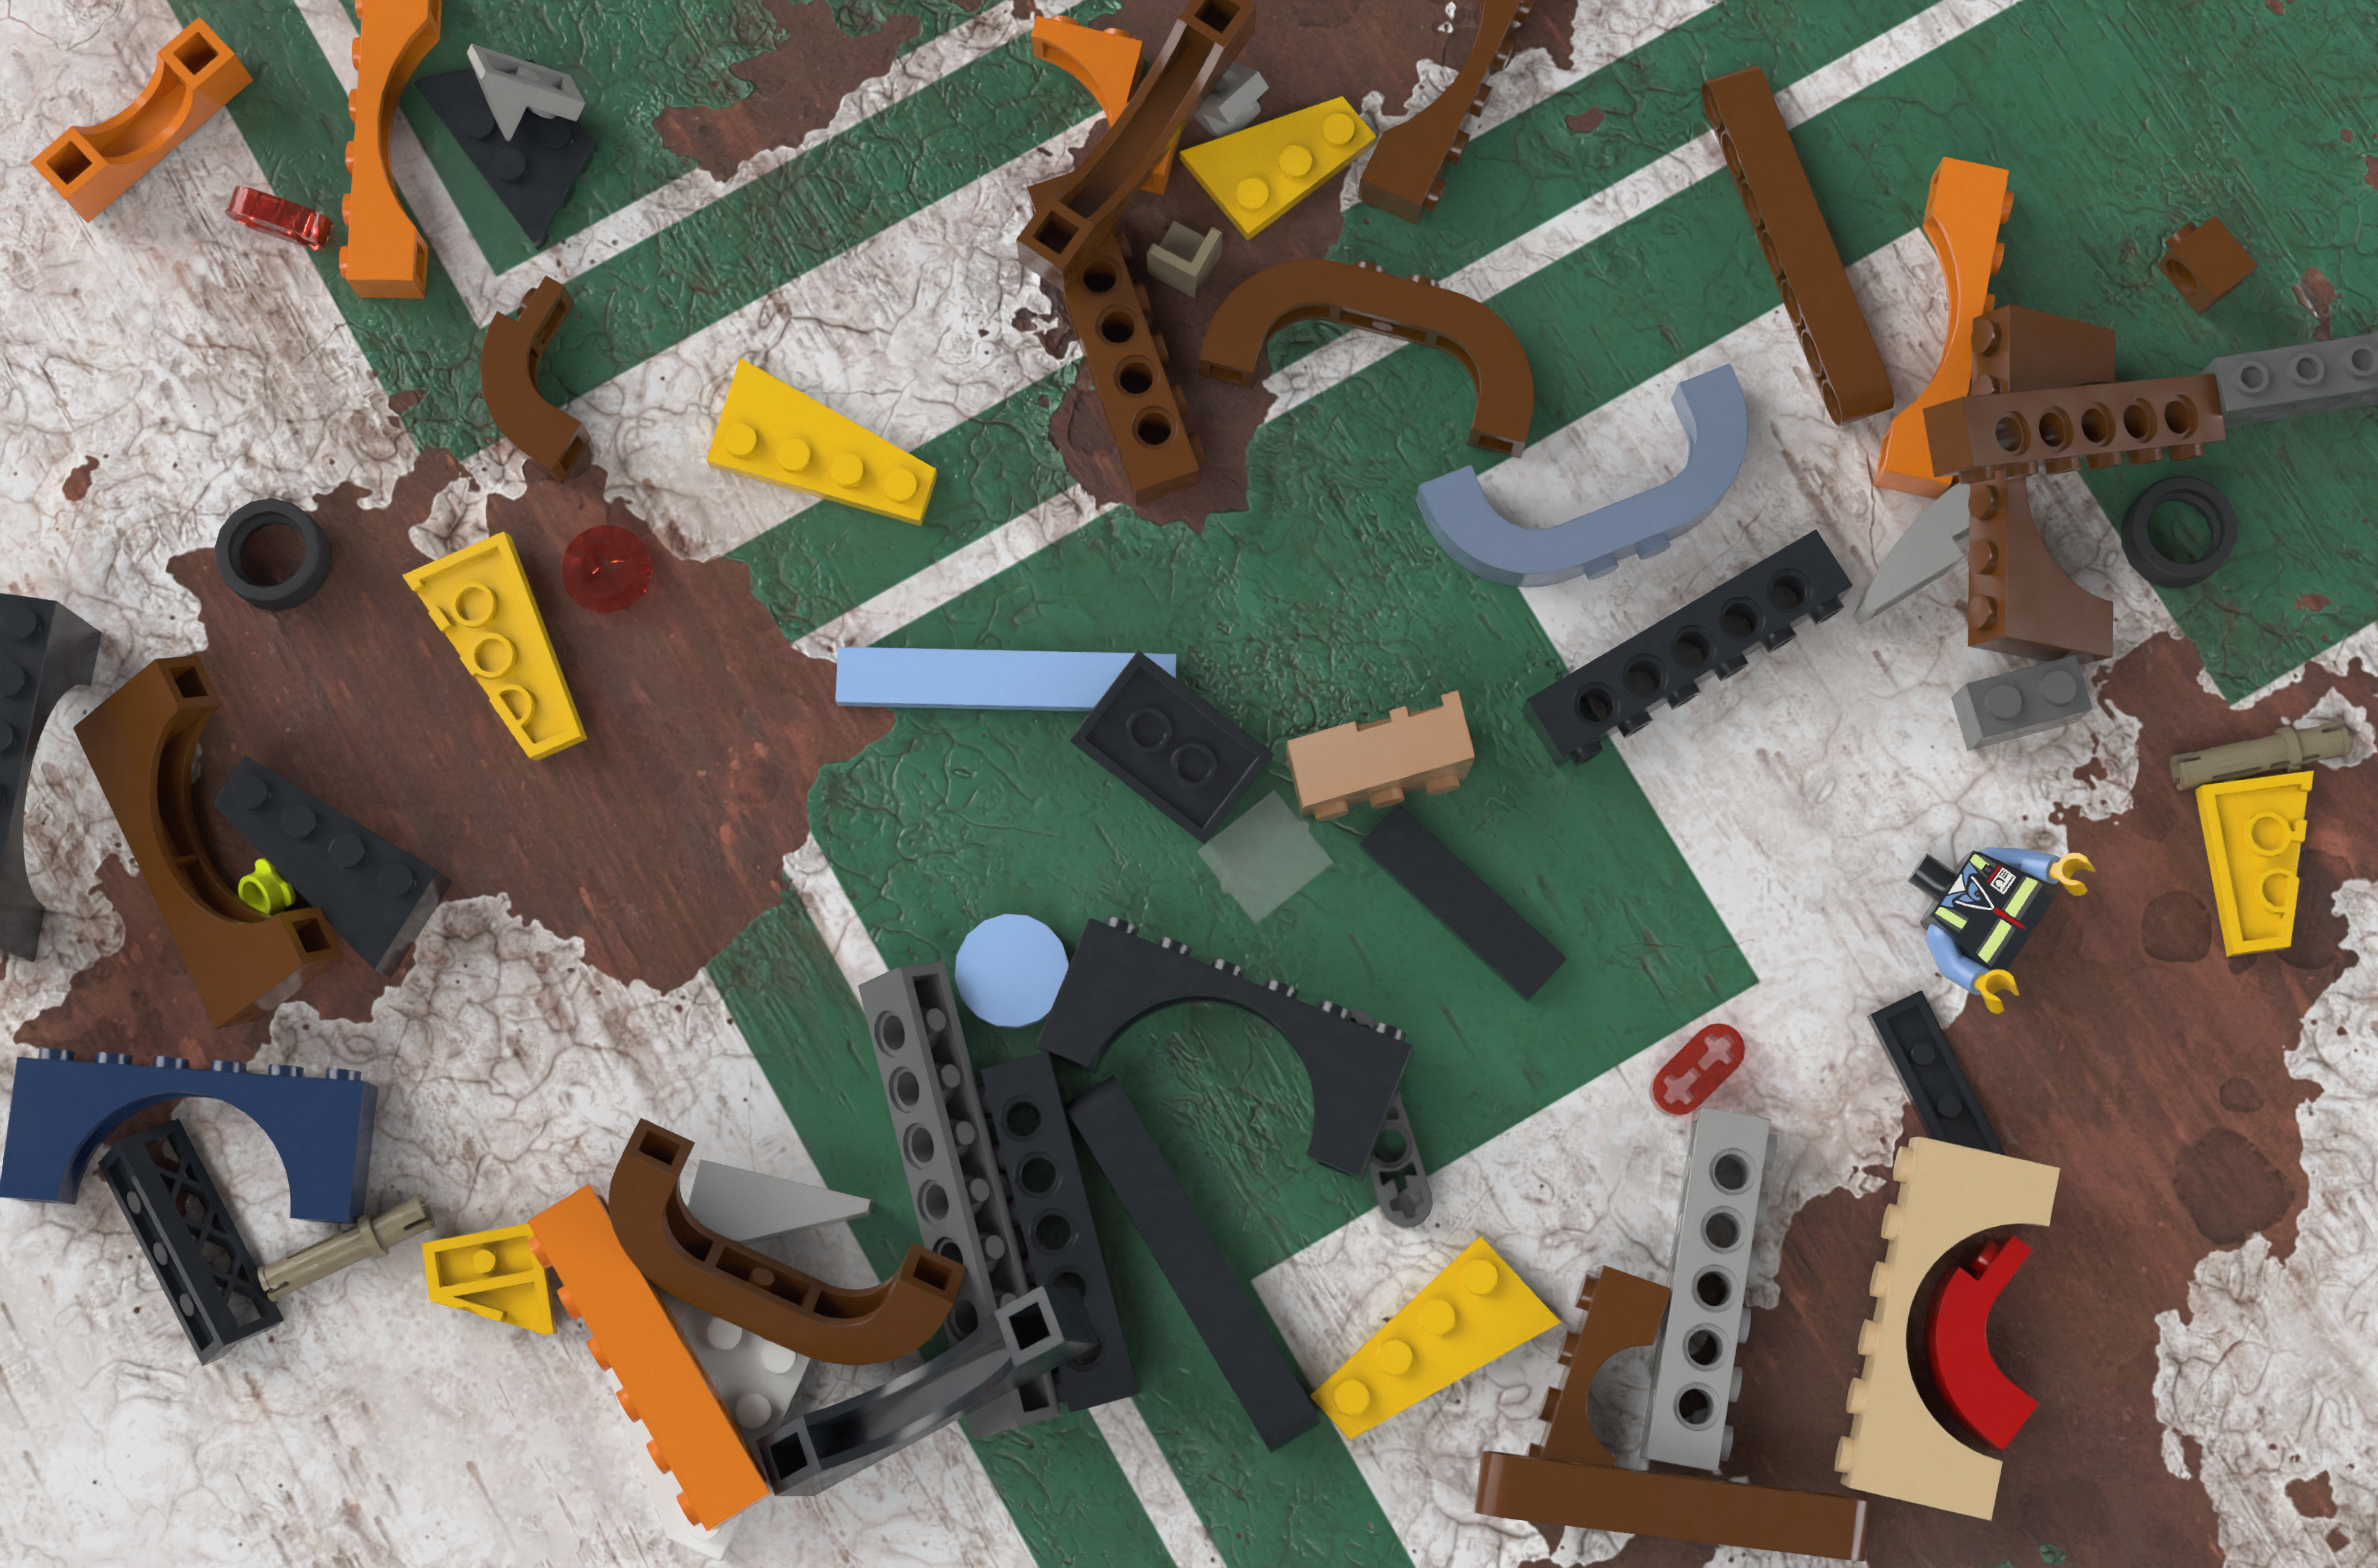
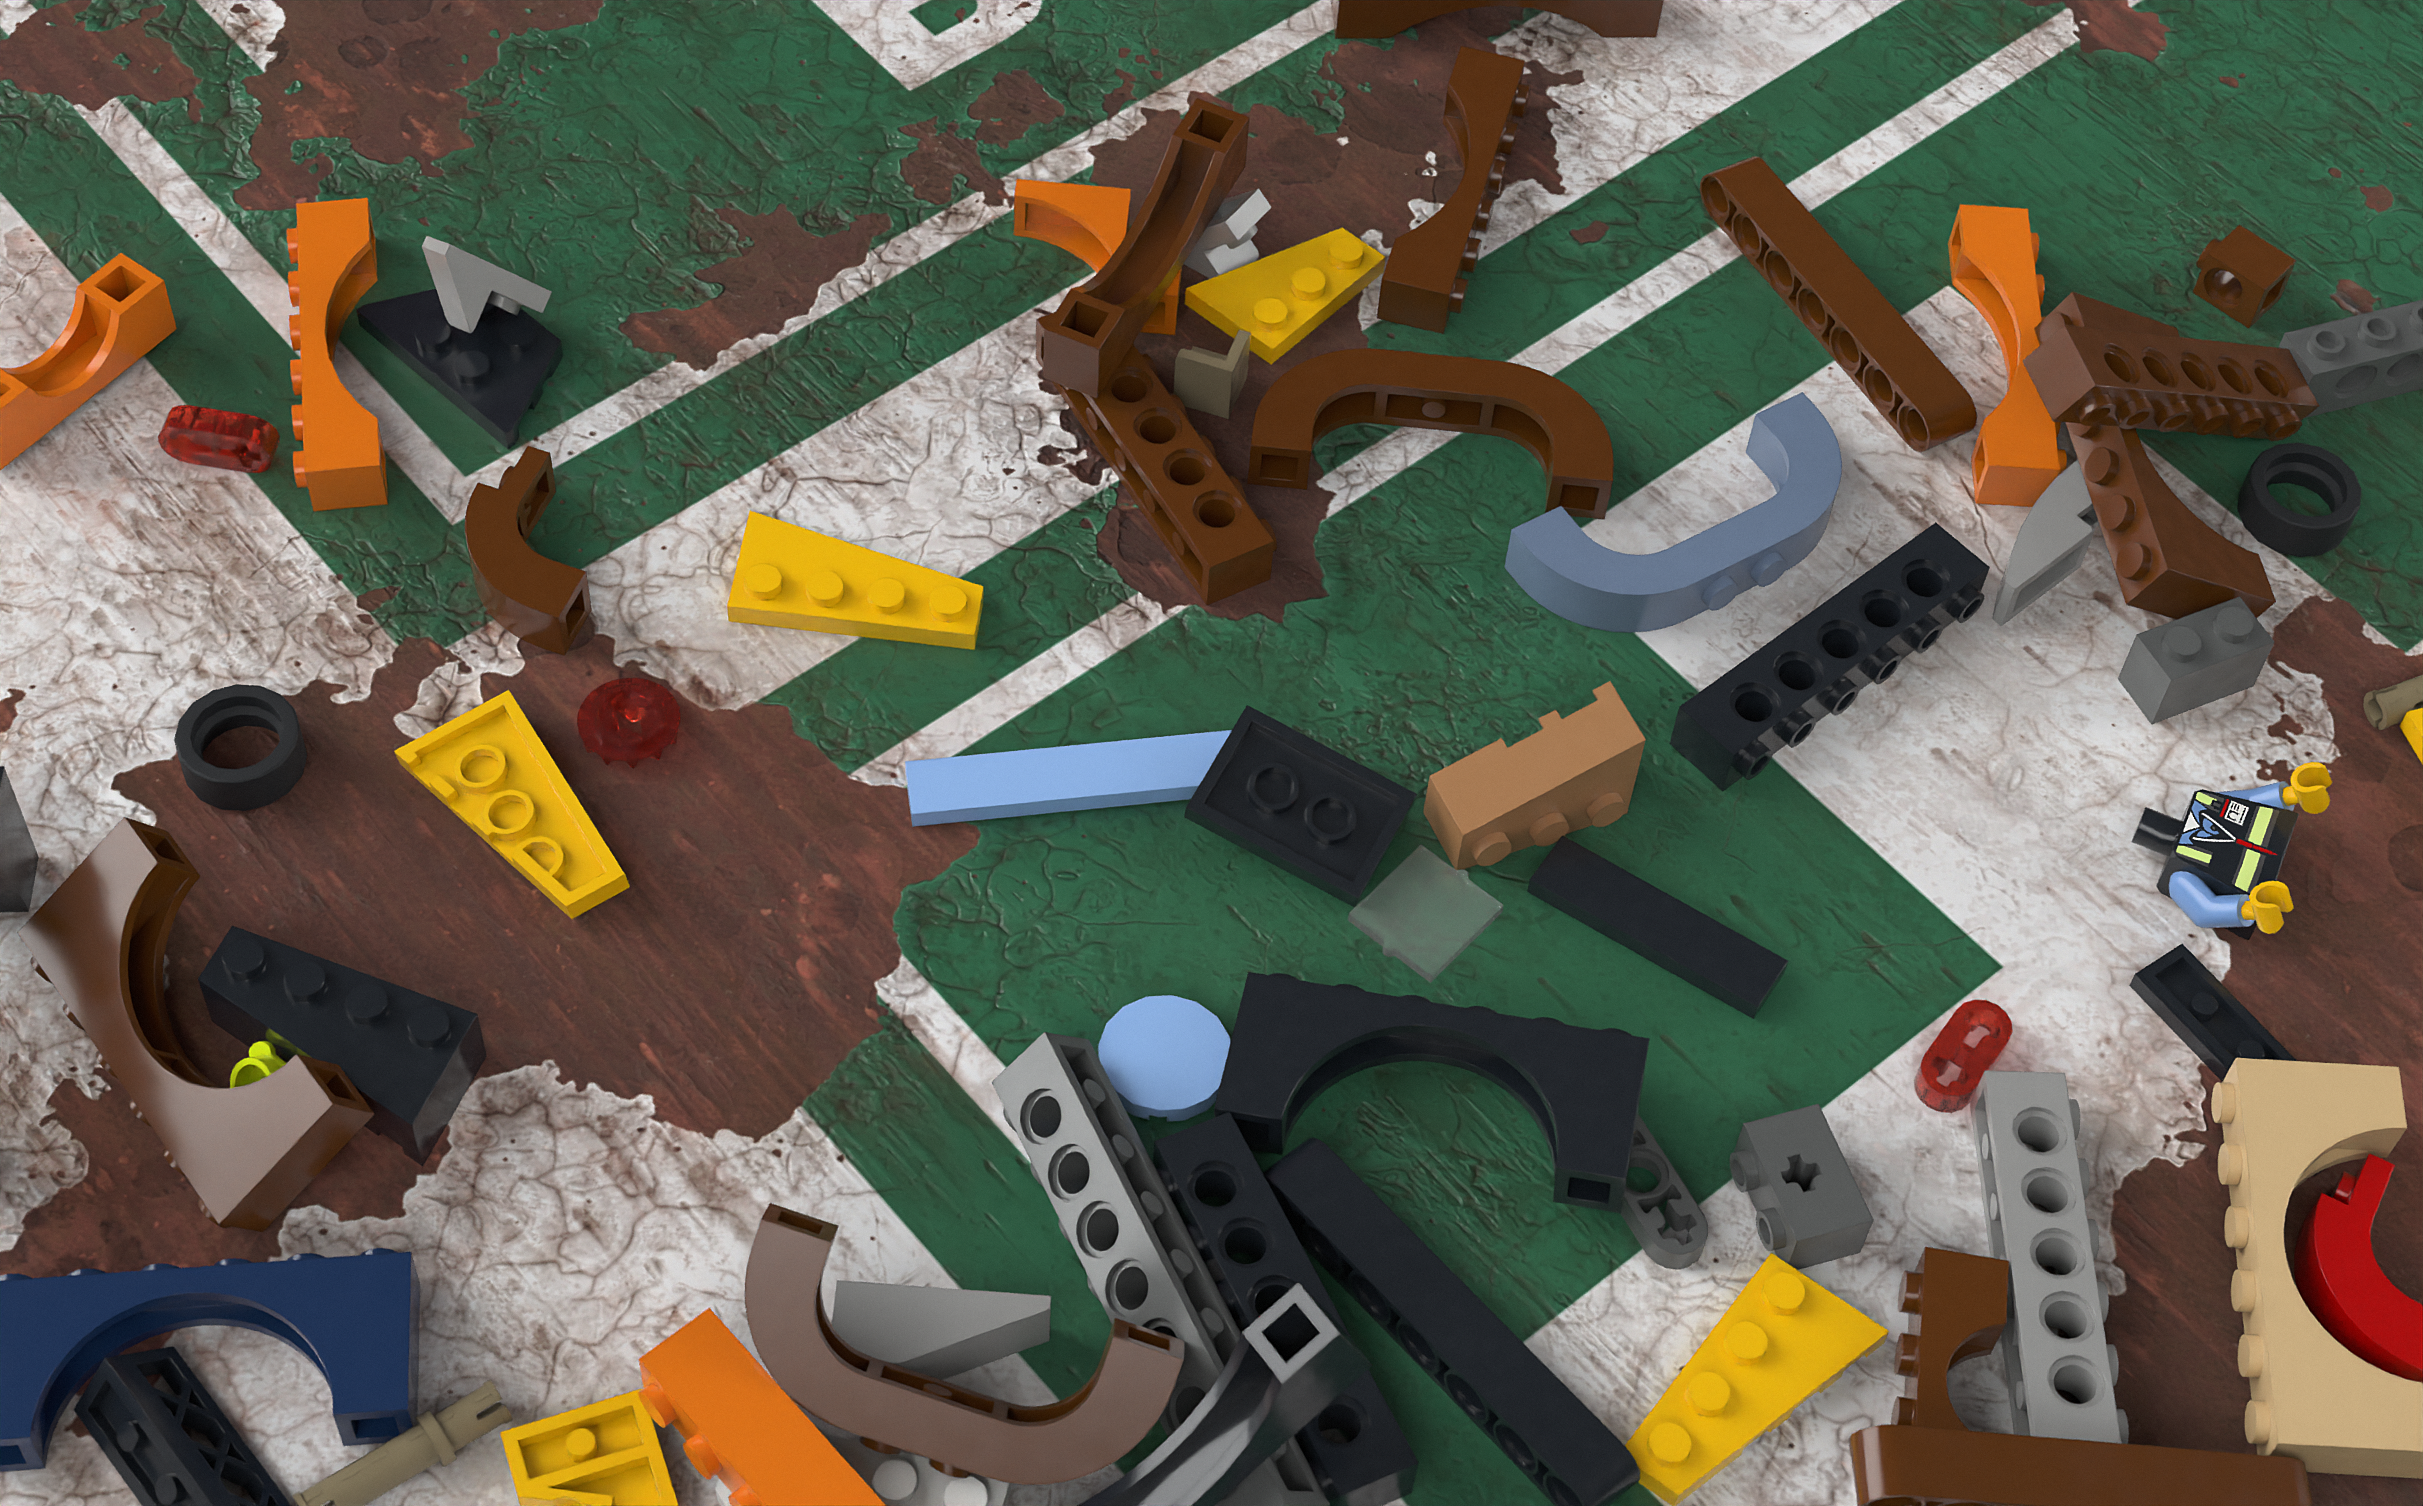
camera: 15 degrees left, 25 degrees down
none -> dark grey brick [1730,1104,1874,1270]

